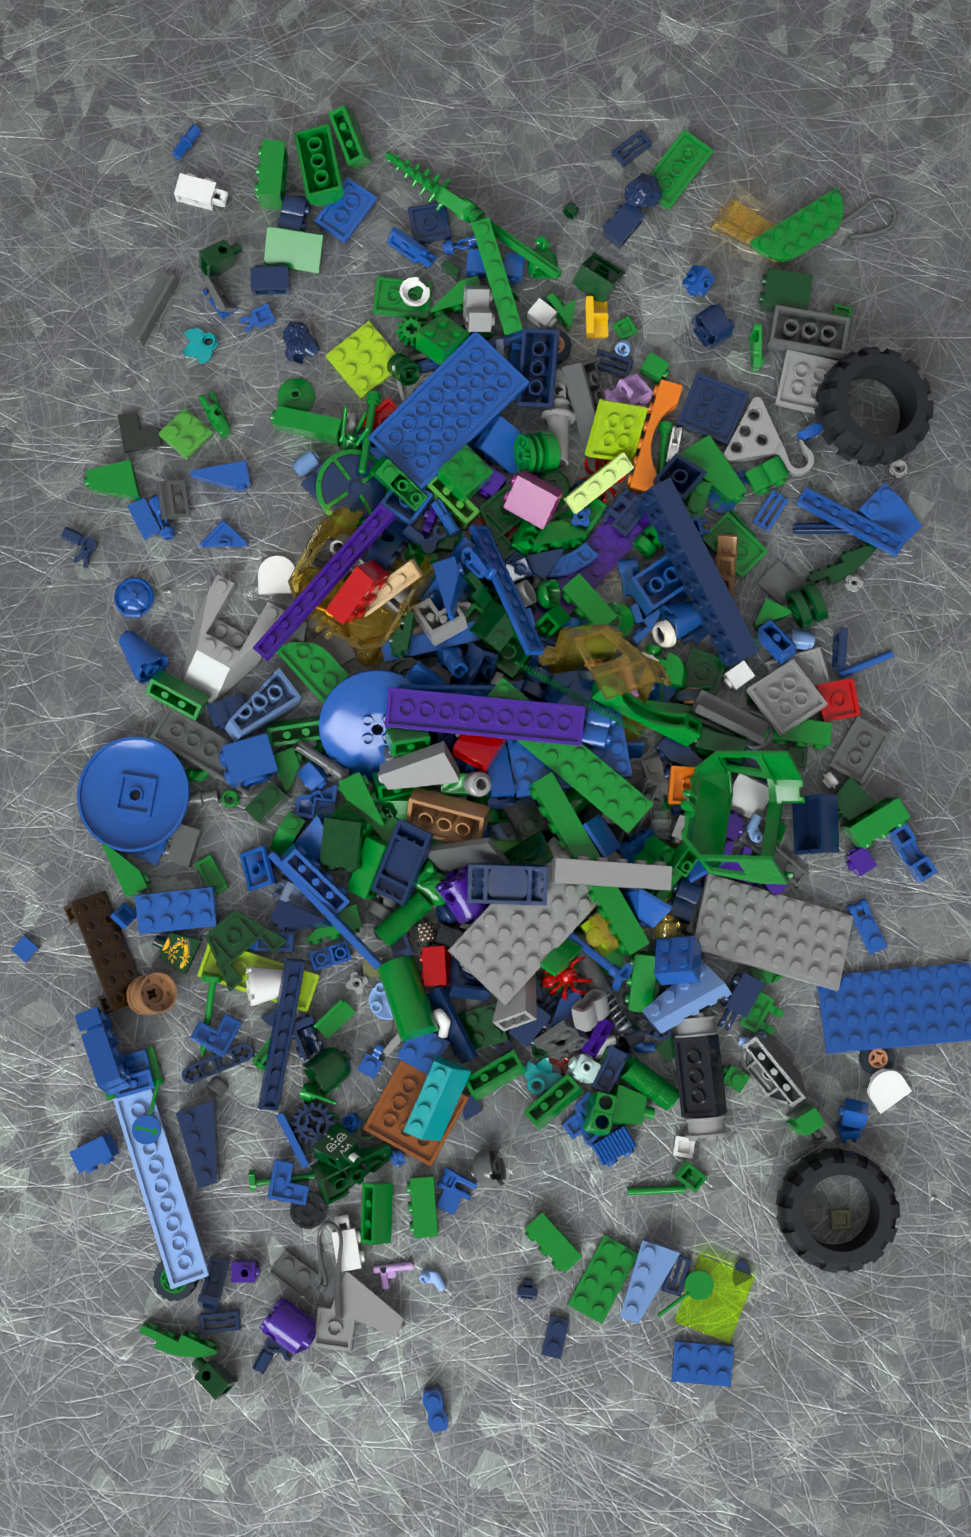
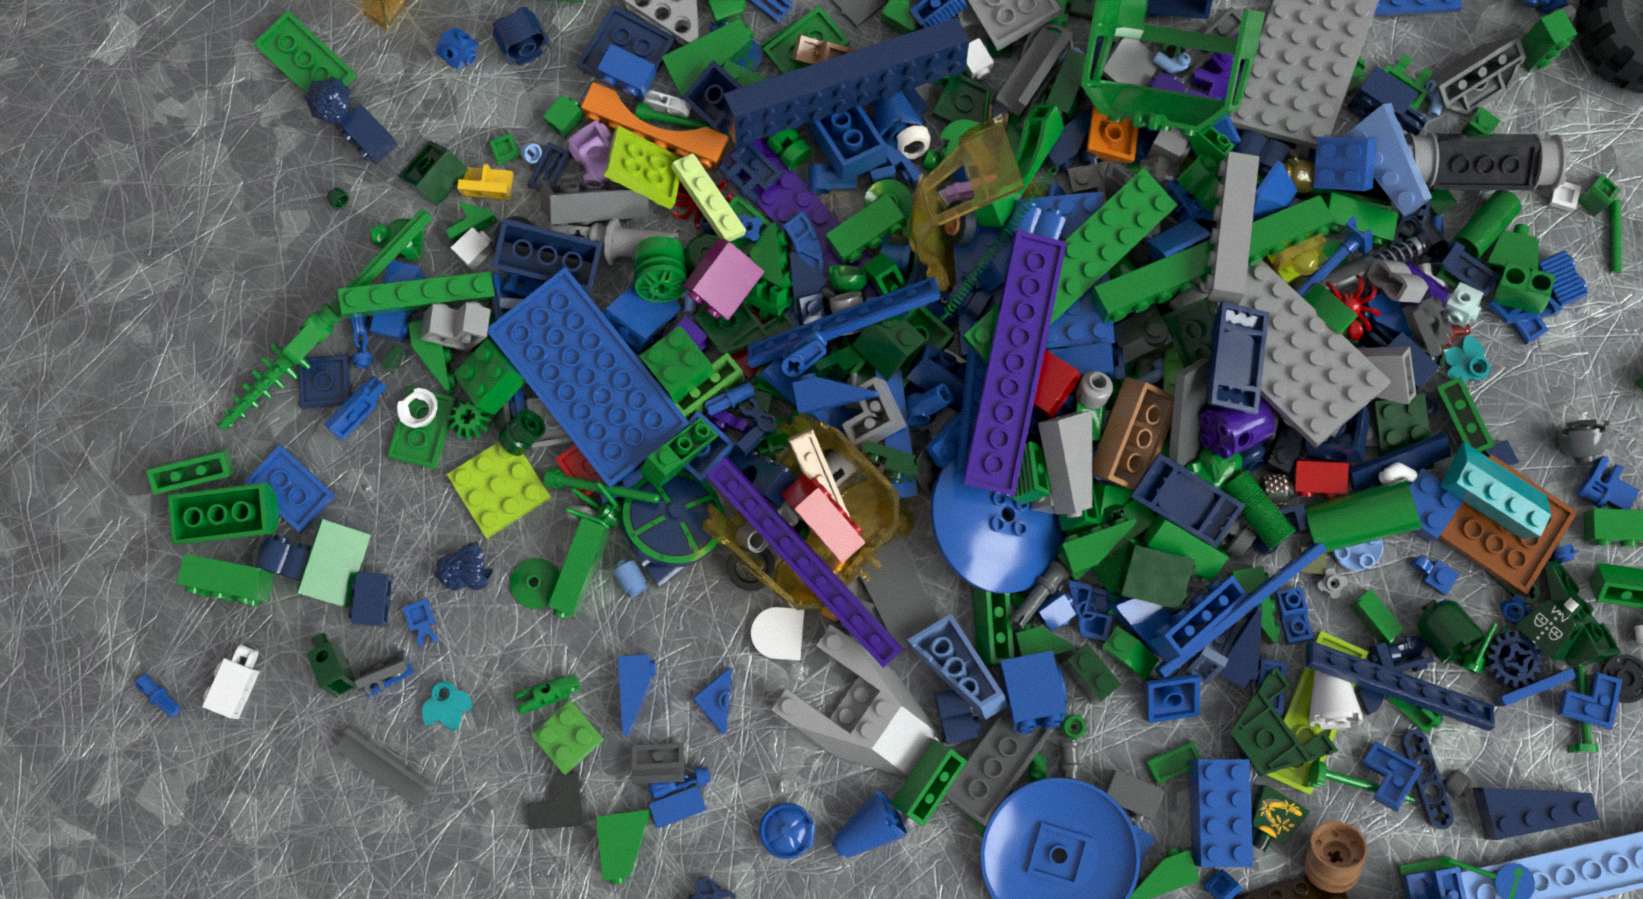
camera: 80 degrees left, 5 degrees down
green plate [277,642,349,704] -> none
light grey tile [383,1033,401,1056] -> none
green brick [524,1073,583,1131] -> none
dark blue tile [611,130,652,168] -> none
none -> blue brick [597,44,657,98]

